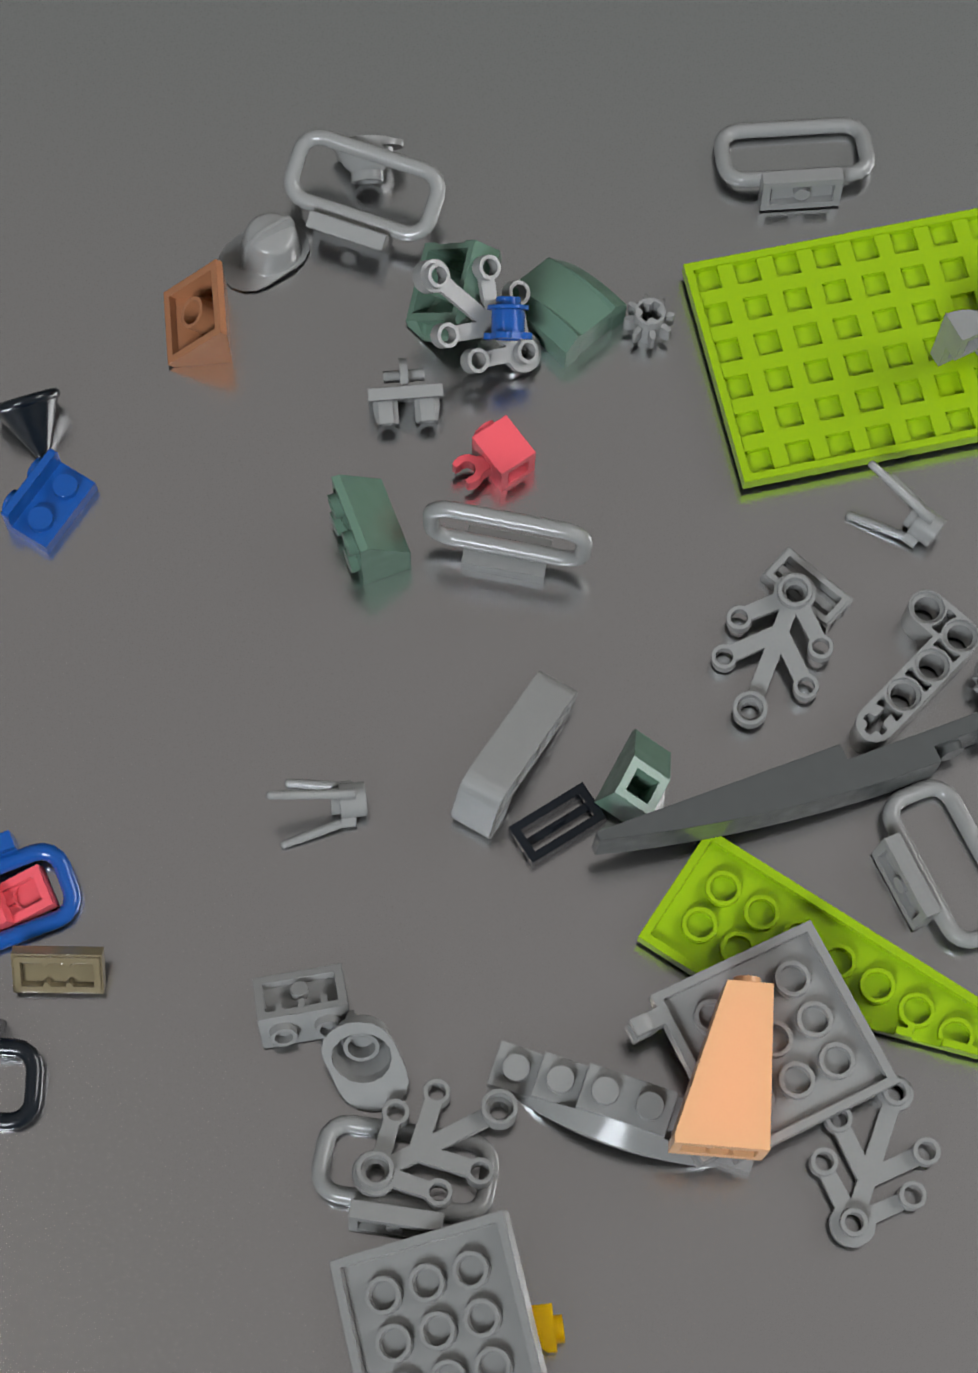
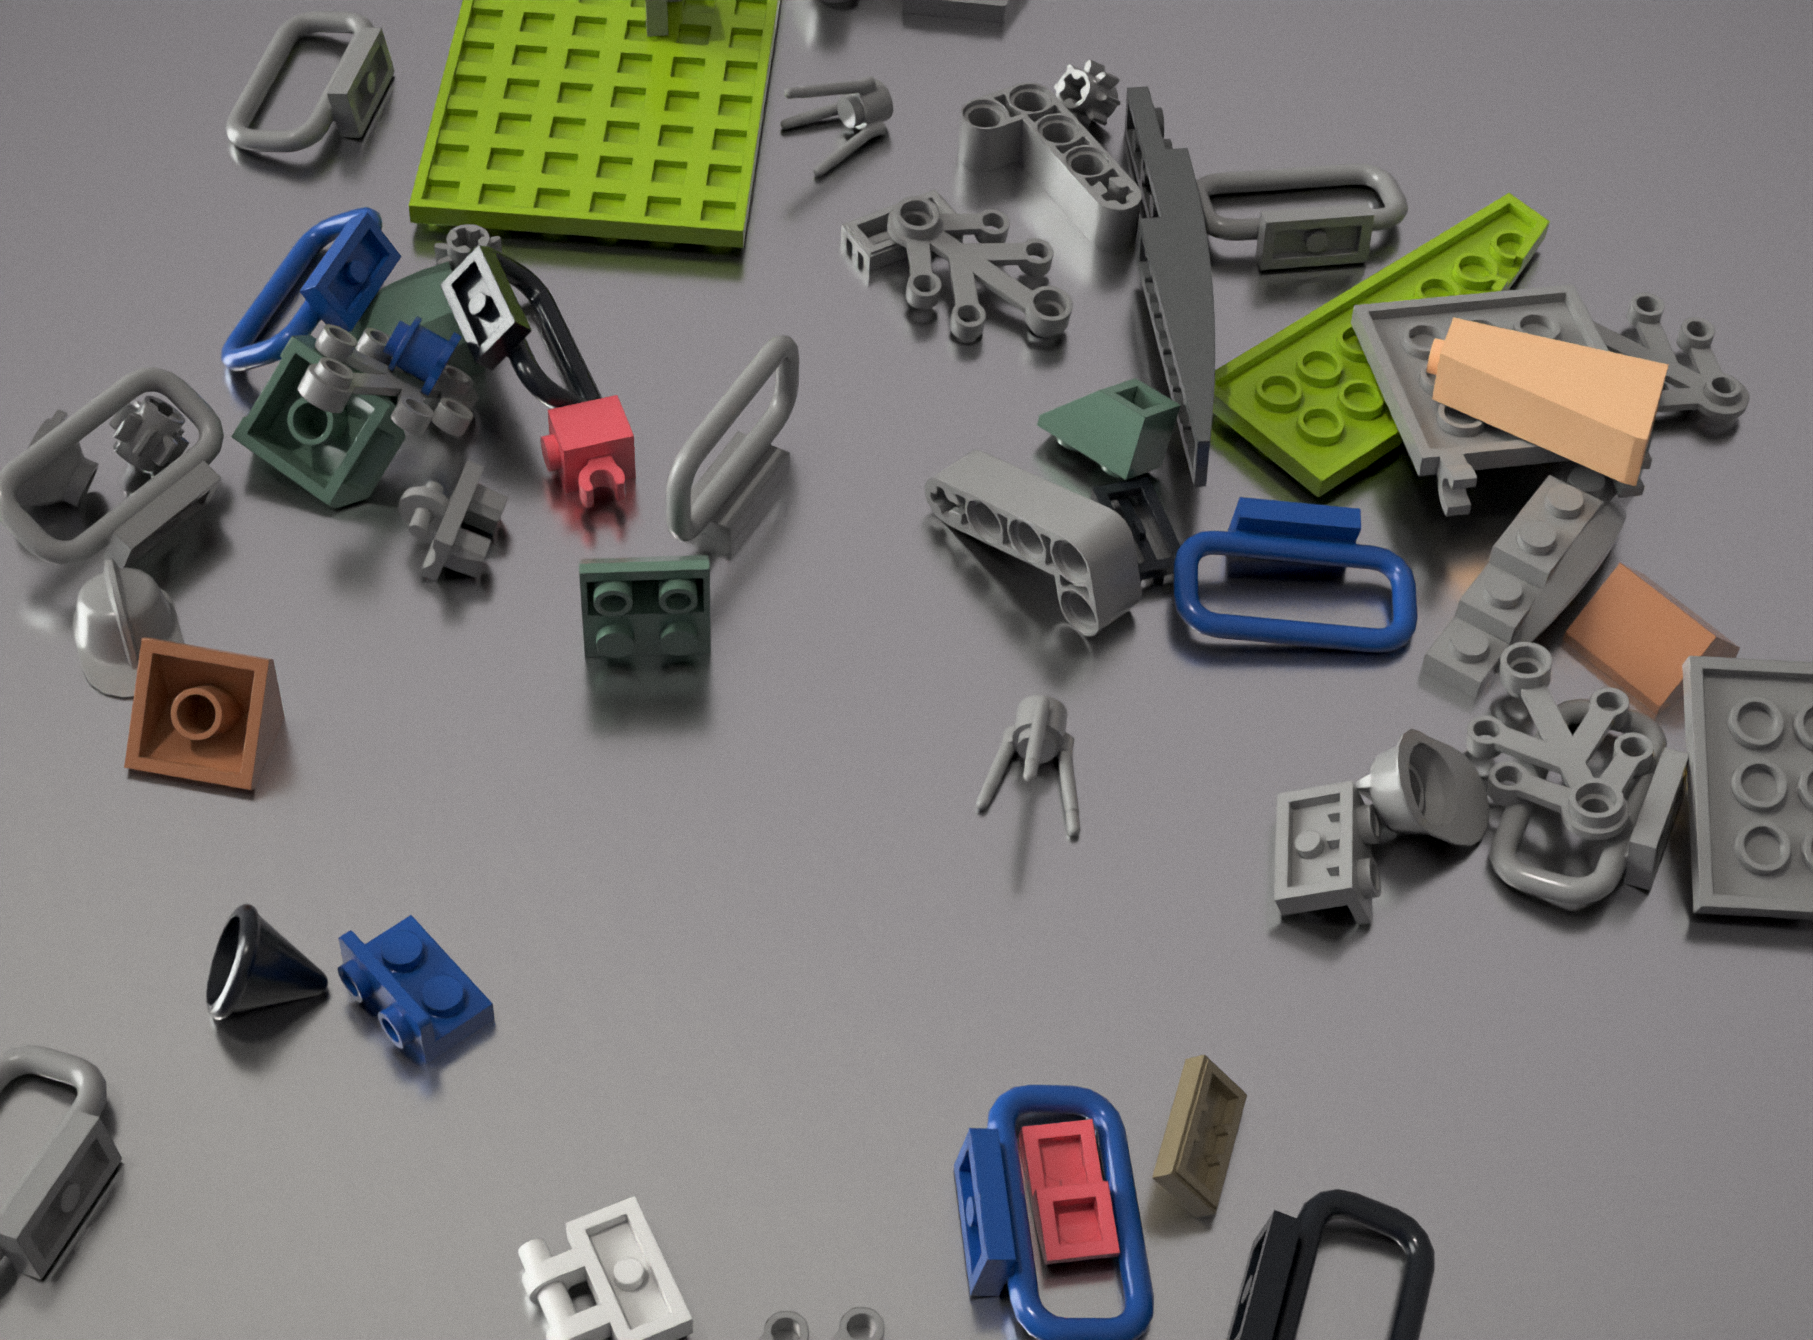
camera: 75 degrees left, 20 degrees down
none -> light grey gear [108,396,190,471]
none -> blue bar [221,207,402,372]
none -> black bar [440,245,602,409]
none -> blue bar [1174,497,1418,653]
none -> nougat slope [1563,562,1740,715]

